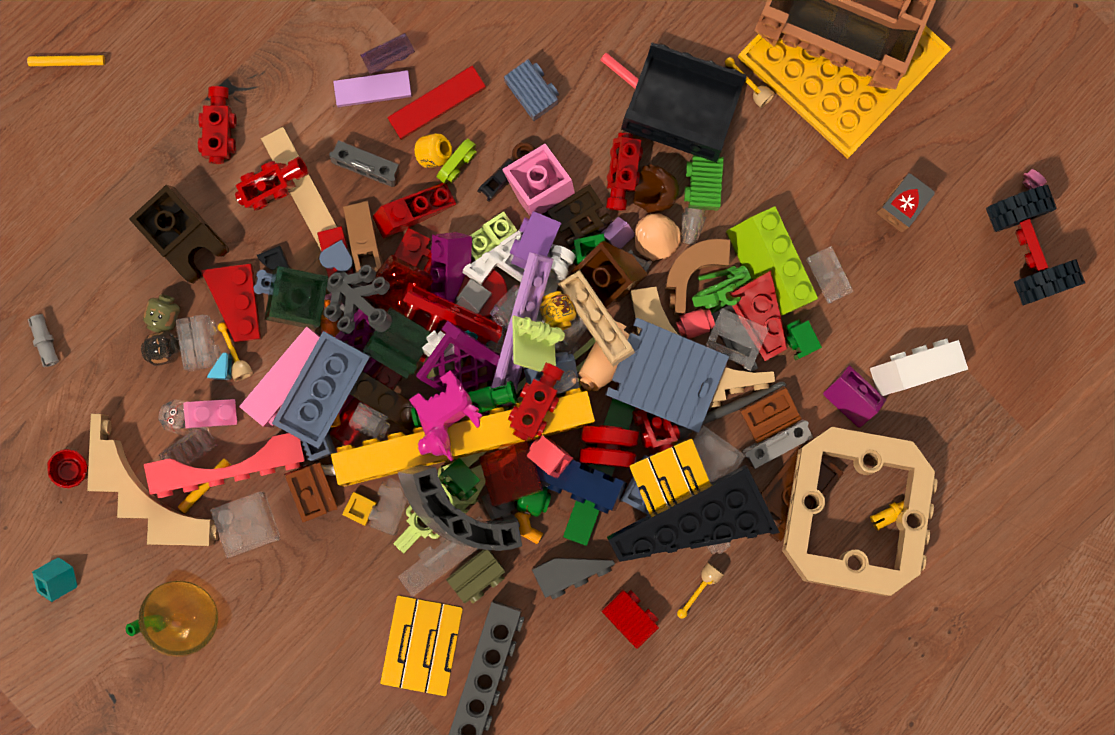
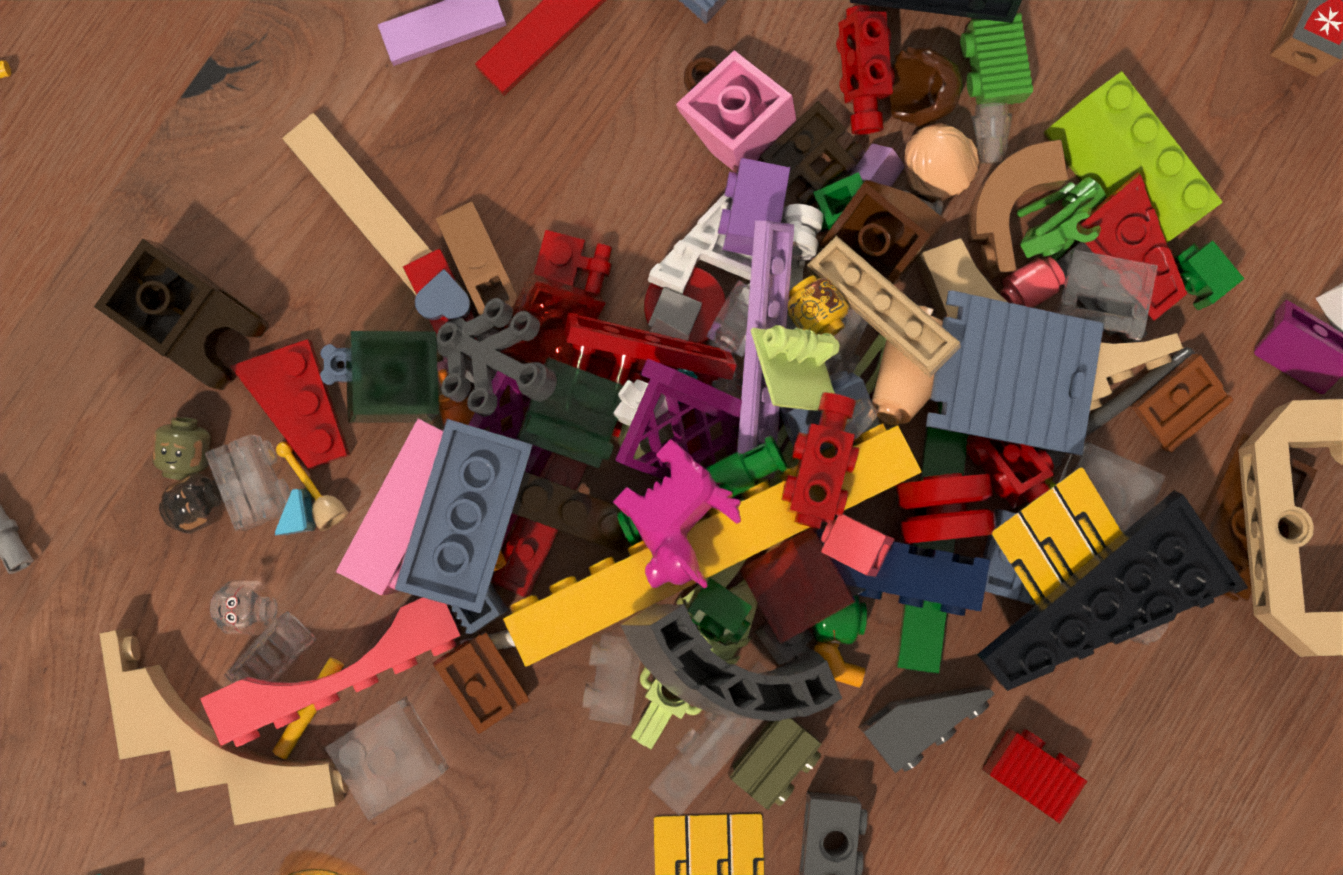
camera: 15 degrees left, 0 degrees up
red hair [47,449,88,489] -> none
bright pink plate [183,399,237,429] -> none
red brick [198,86,237,164] -> none
red brick [235,157,308,211] -> none
black tile [257,246,291,272] -> none
dark grey piece [329,140,400,187] -> none
yellow tile [342,492,377,526] -> none
clear brick [349,403,391,440] -> none
red slope [372,183,456,239] -> none
yellow head [414,133,452,168] -> none
magenta slope [430,232,472,303] -> none
lime plate [437,139,477,184] -> none
yellowish green slope [470,212,518,262] -> none
black bar [477,158,513,202] -> none
hinge [677,562,724,619] -> none
light grey piece [742,419,813,469] -> none
clear hinge [806,246,854,304] -> none

